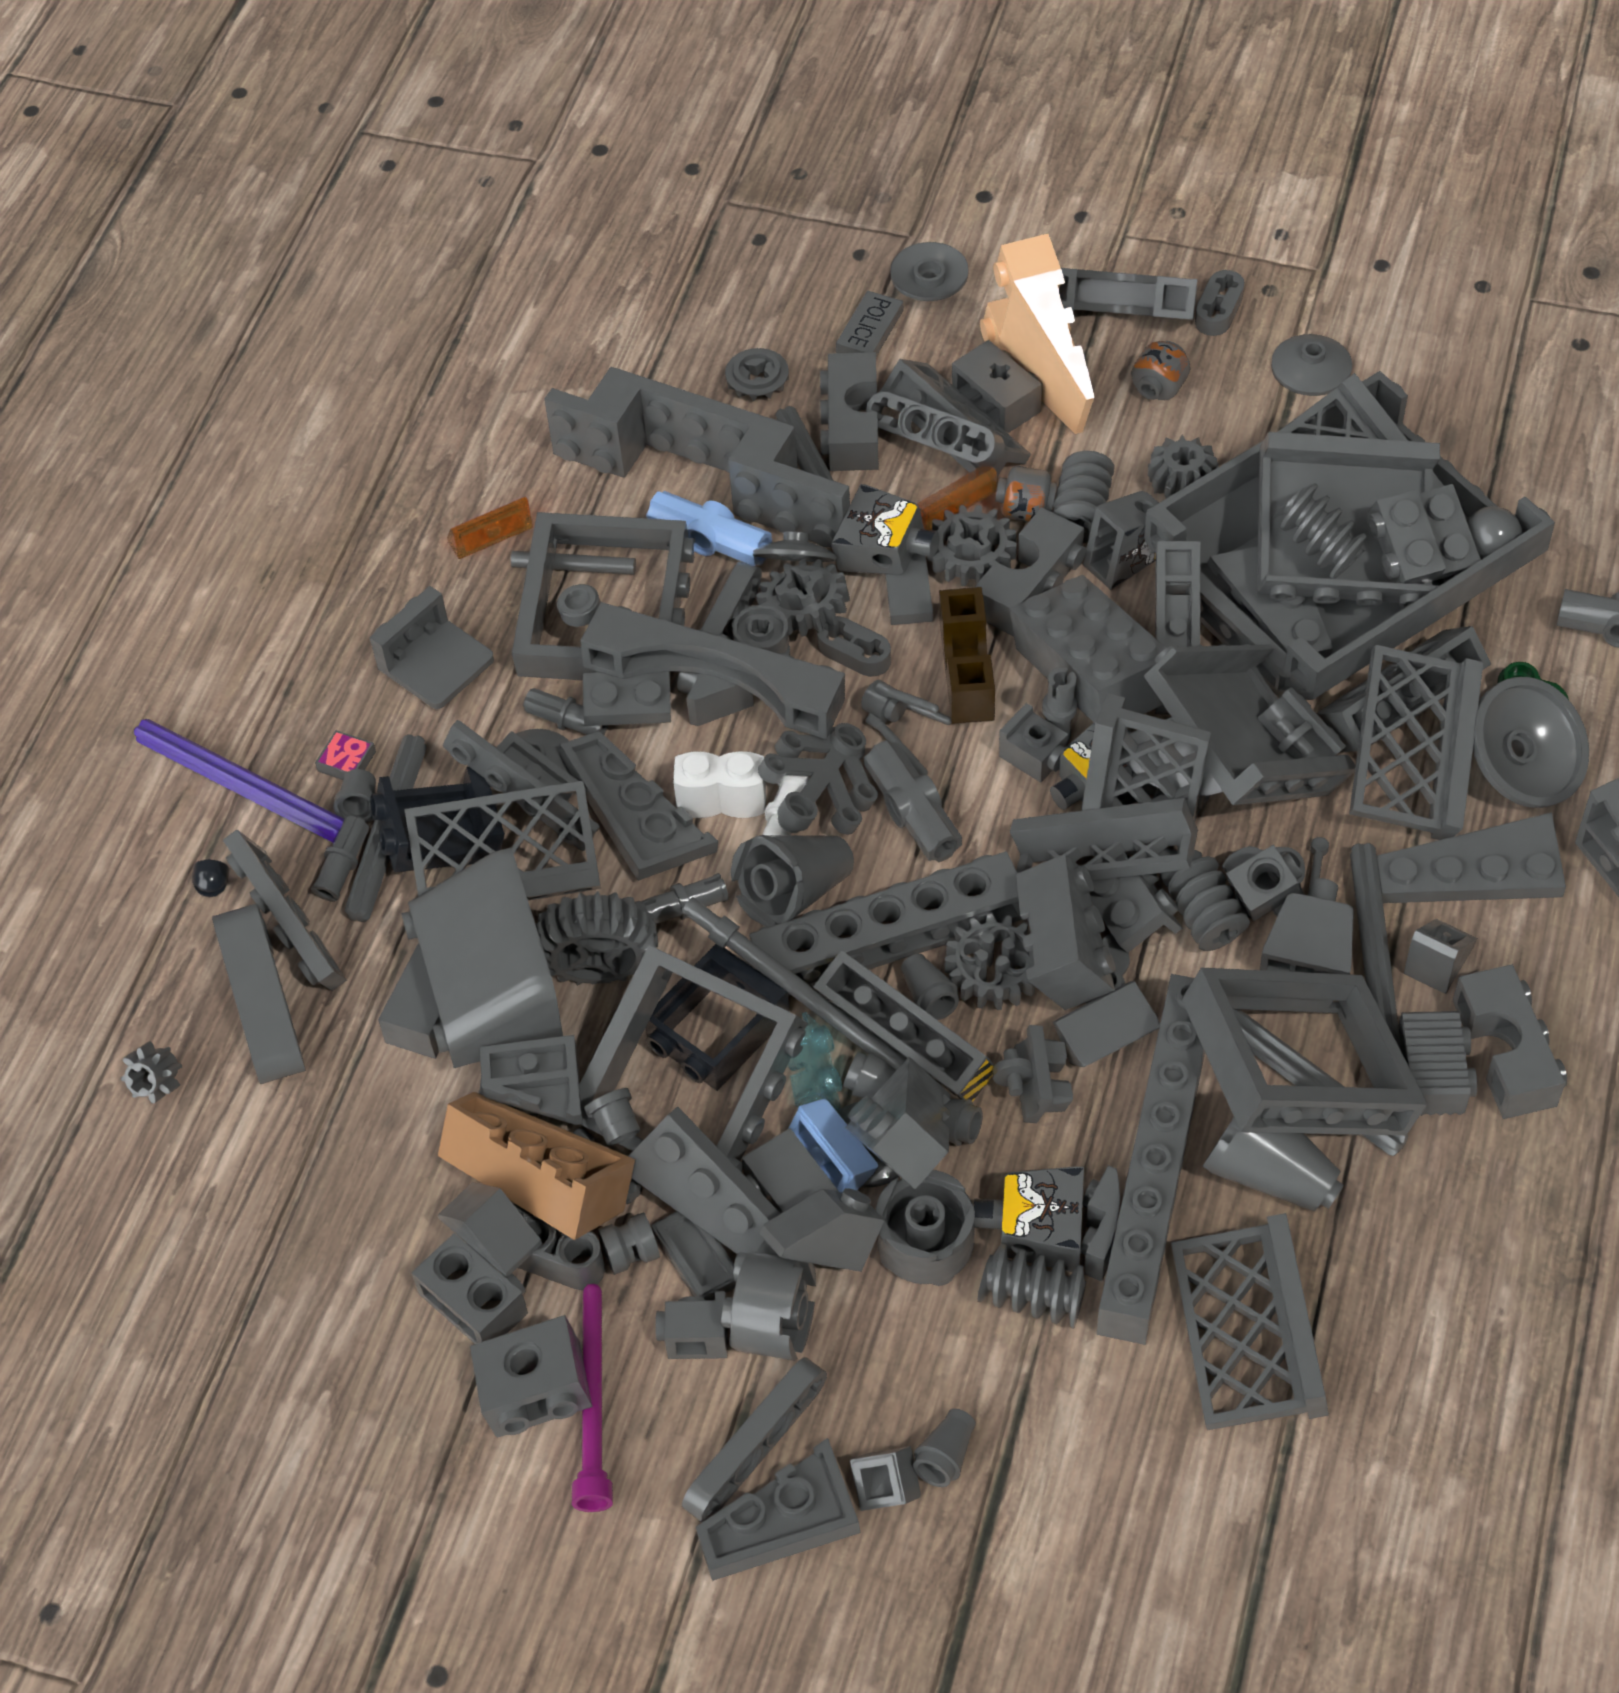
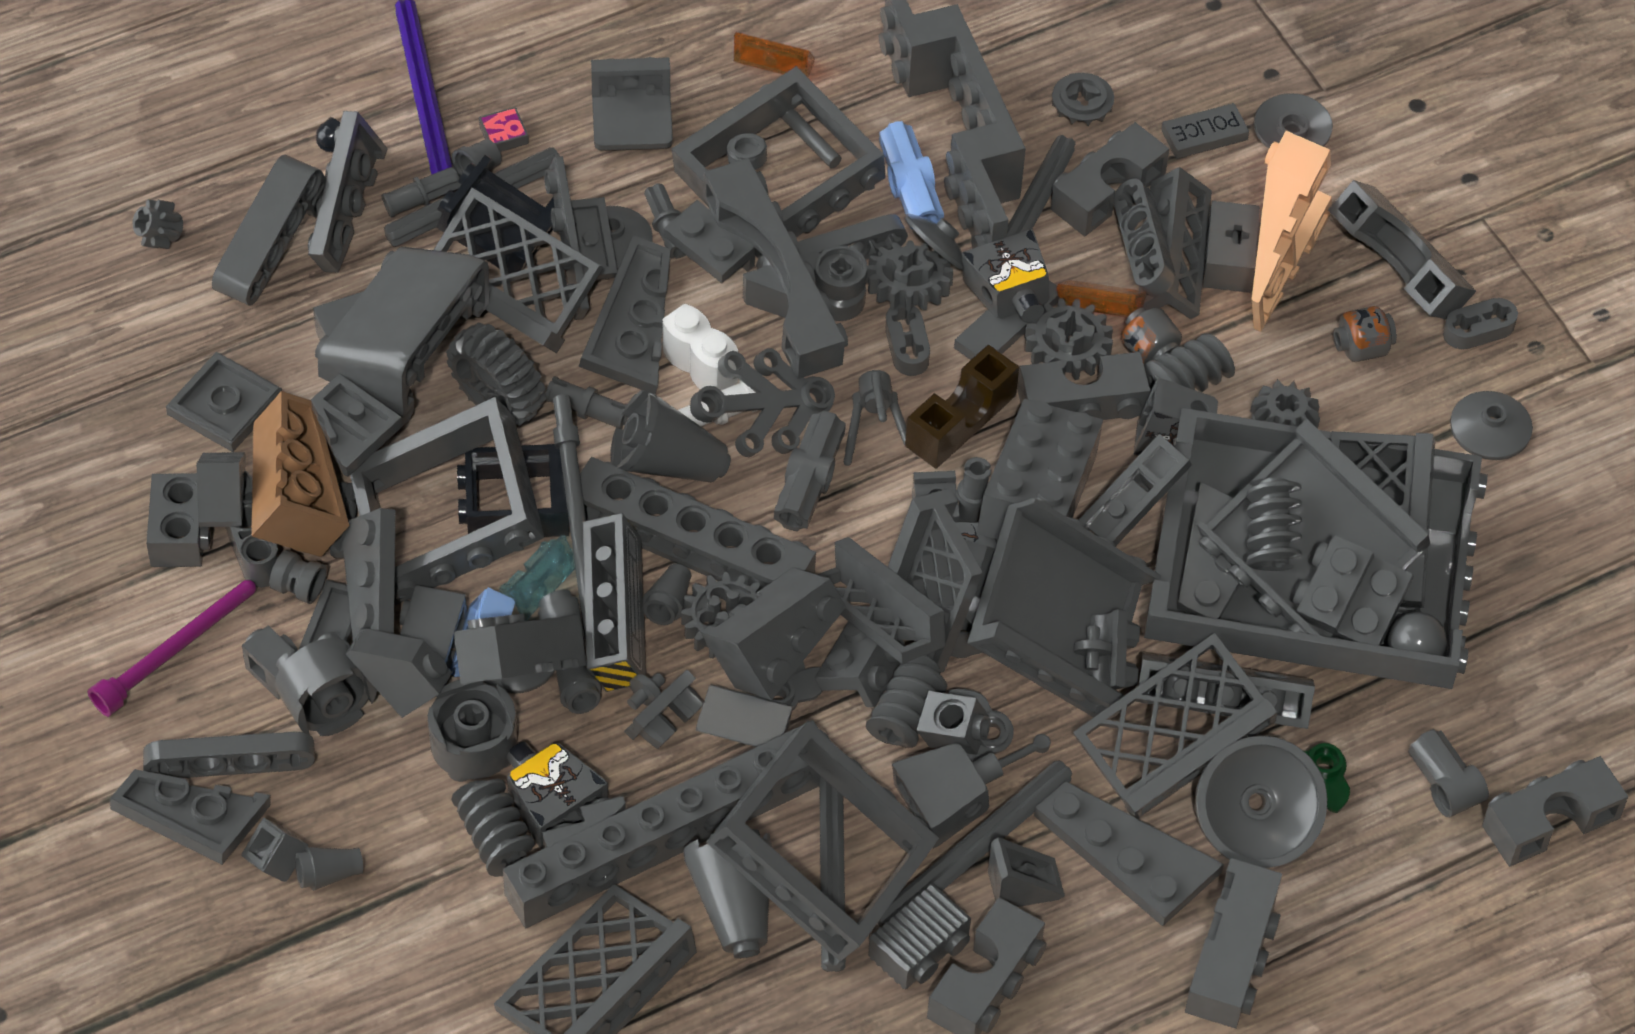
camera: 40 degrees right, 0 degrees up
dark grey brick [470,1315,593,1438] -> none
dark grey piece [584,1088,641,1146] -> none
none -> dark grey tile [166,351,282,452]

